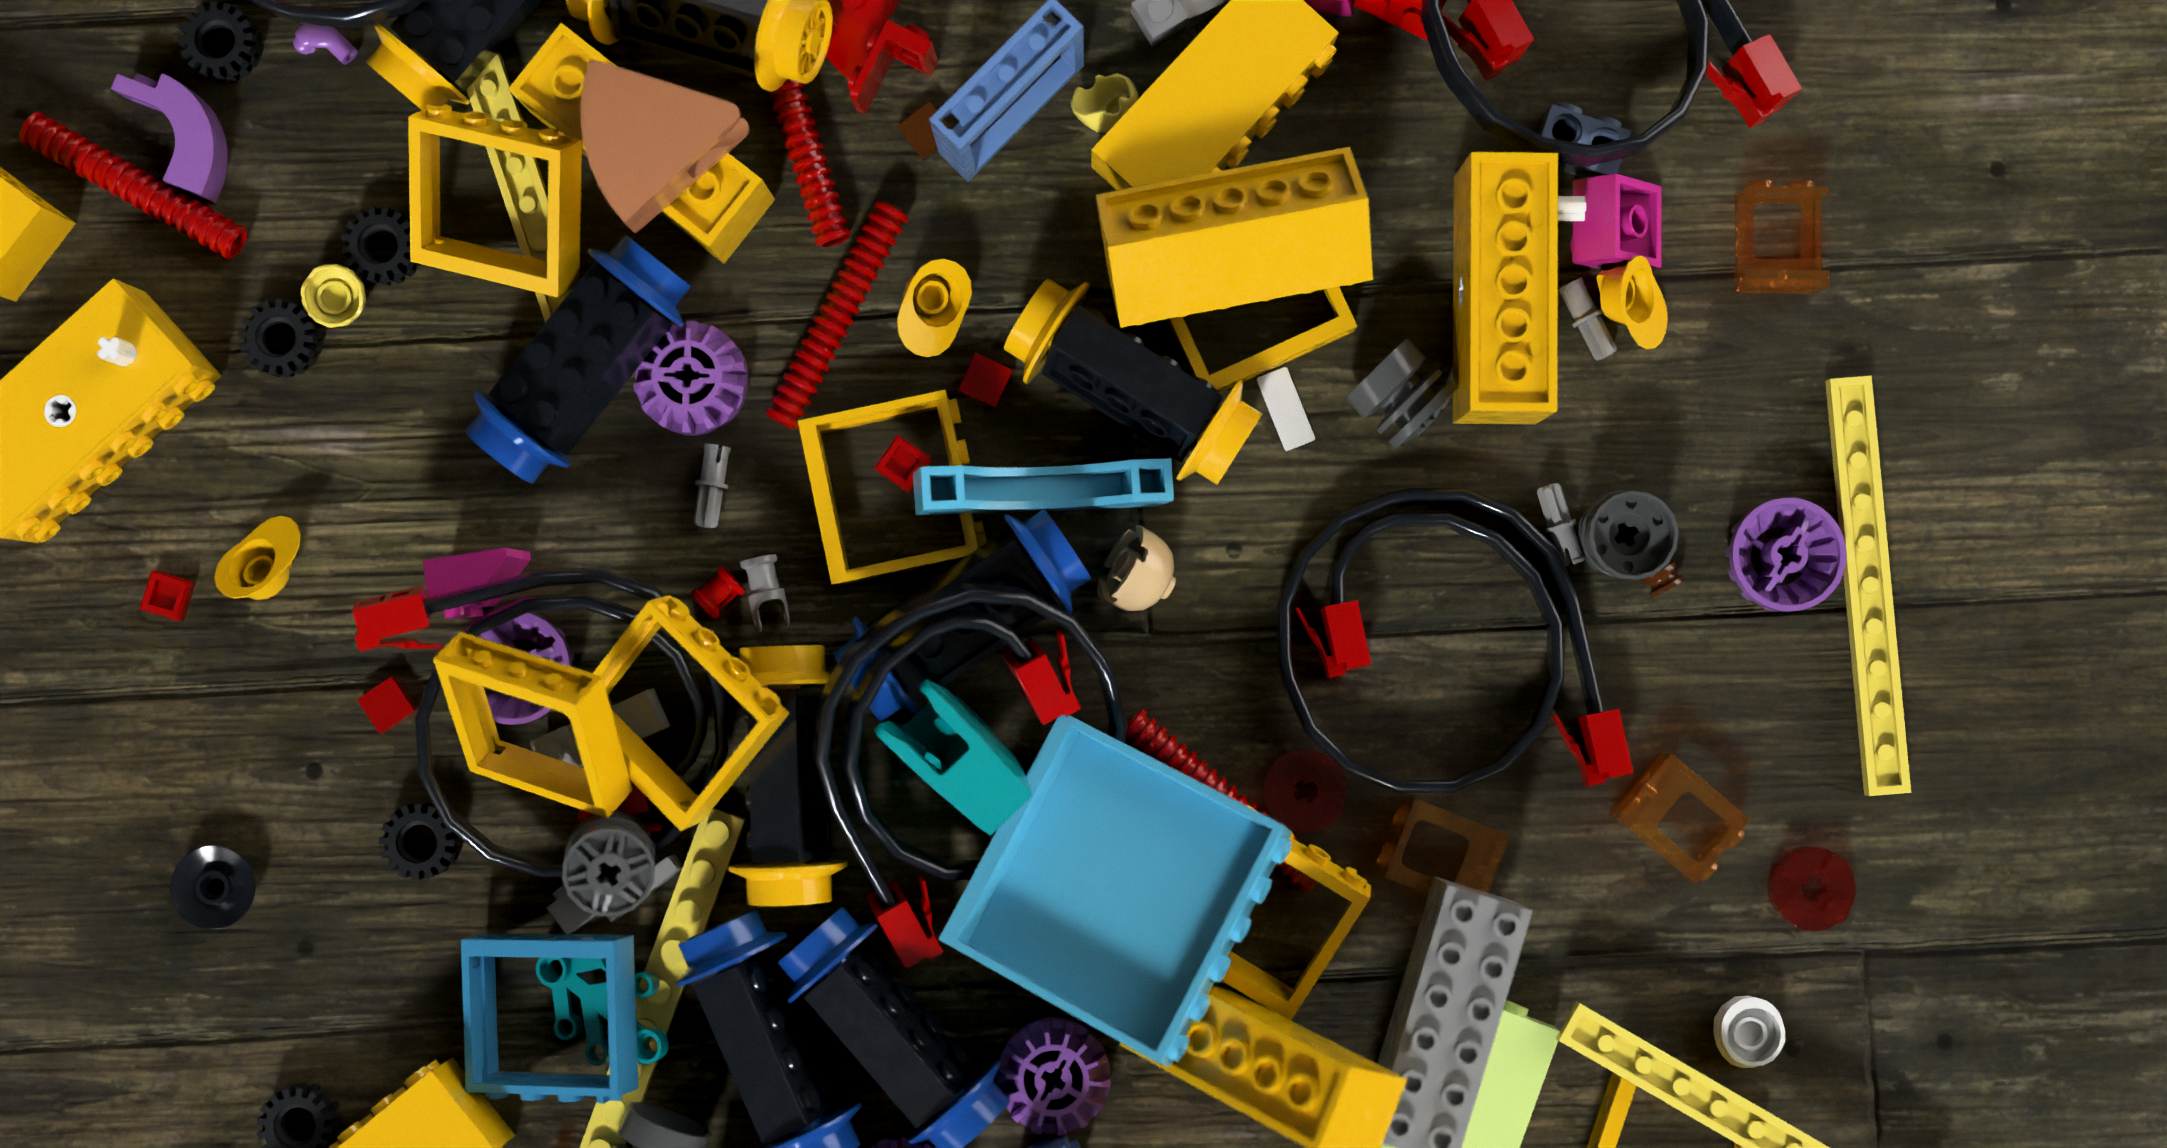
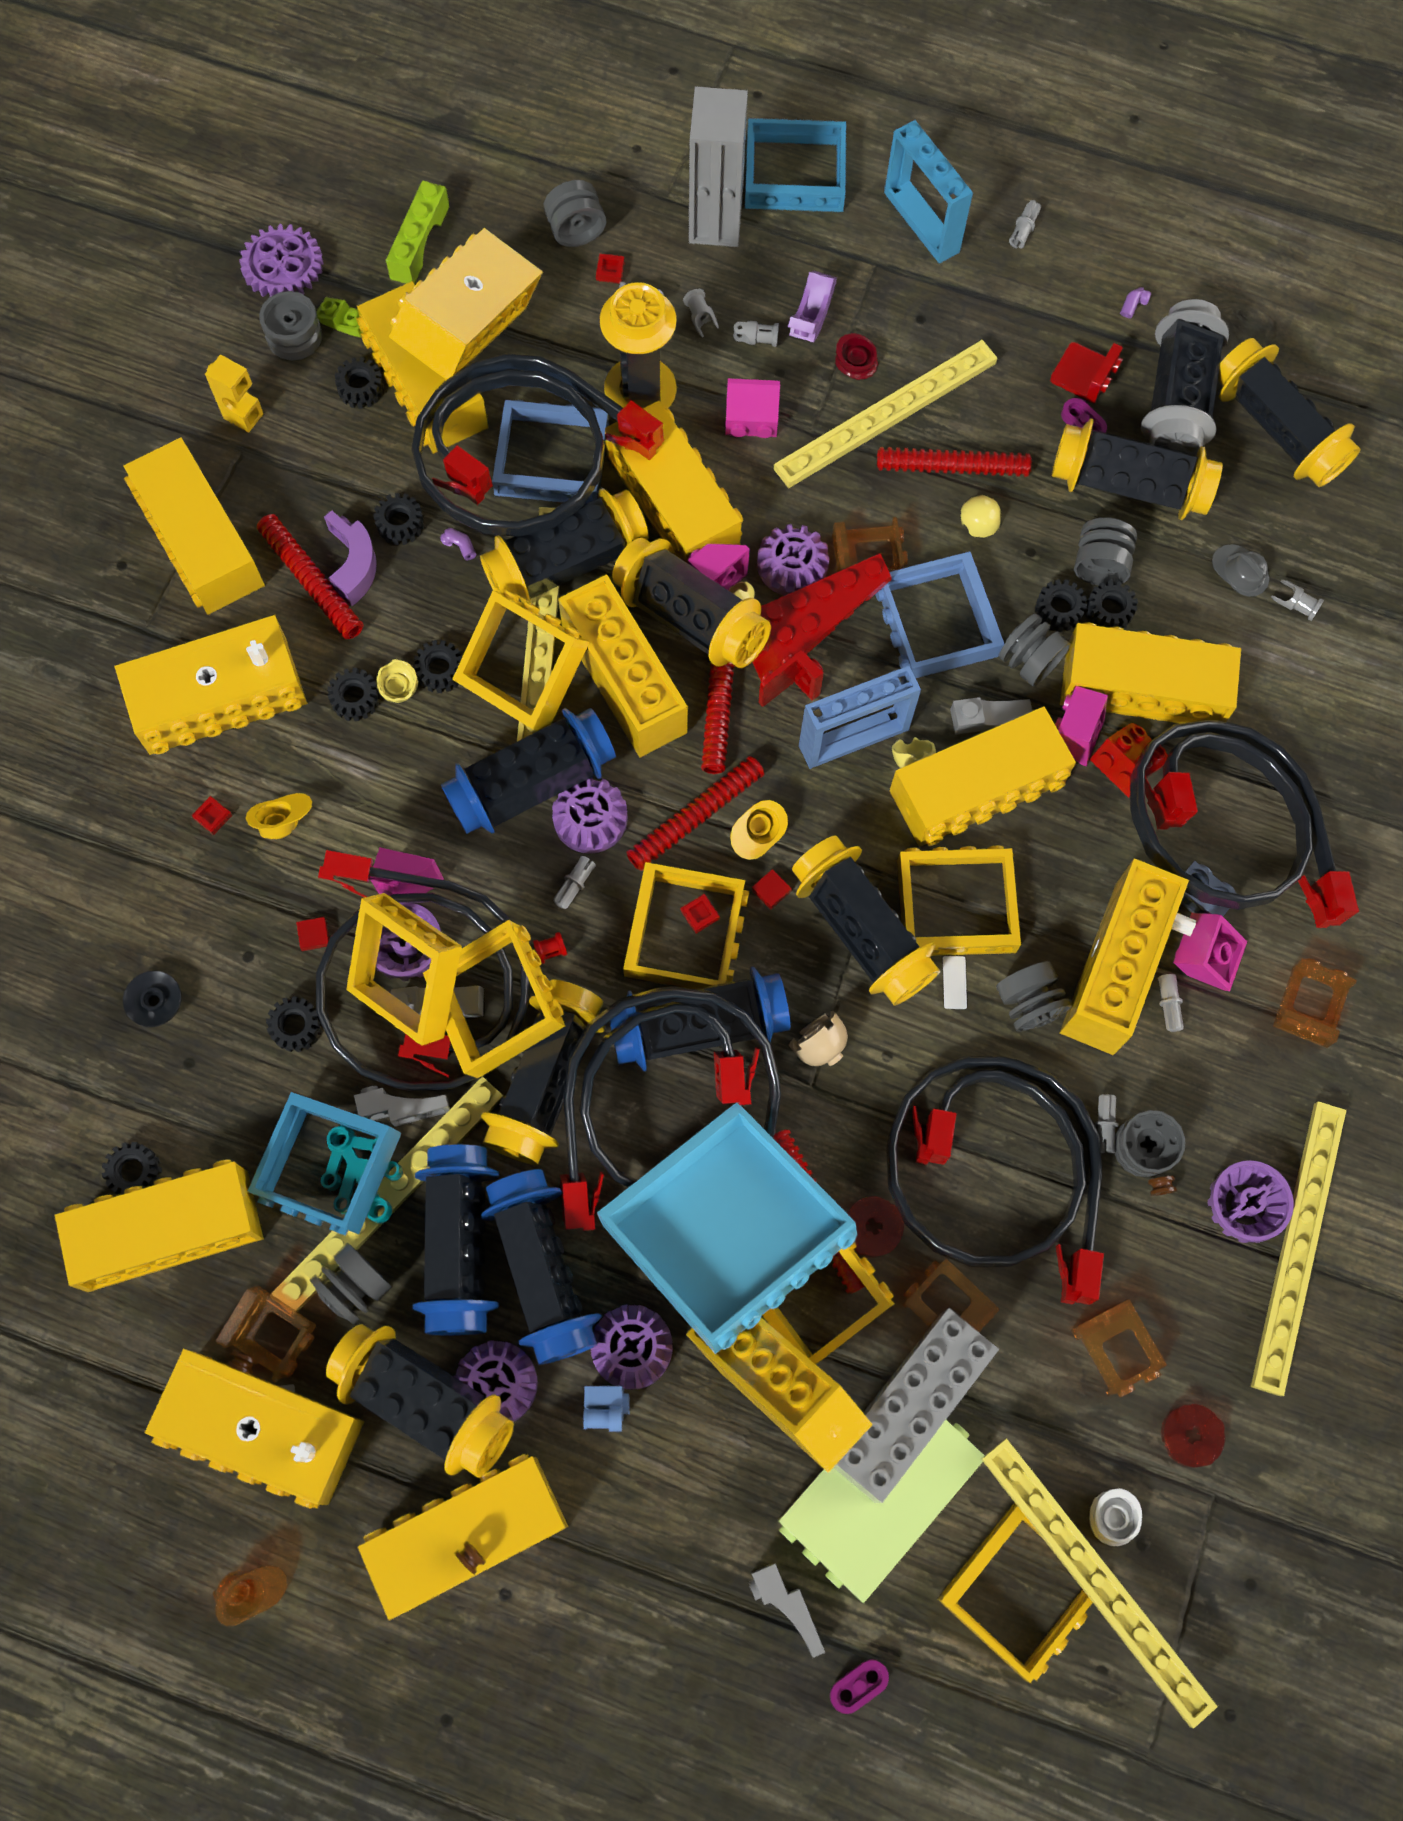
camera: 15 degrees right, 15 degrees down
dark grey wheel [562,810,655,916] -> none
nougat piece [581,59,749,233] -> none
light grey piece [740,554,790,632] -> none
teal piece [873,680,1032,835] -> none
reddish brown tile [897,101,951,161] -> none
medium azure arch [913,458,1174,516] -> none
yellow brick [1096,147,1373,328] -> none
yellow piece [1596,255,1668,349] -> none

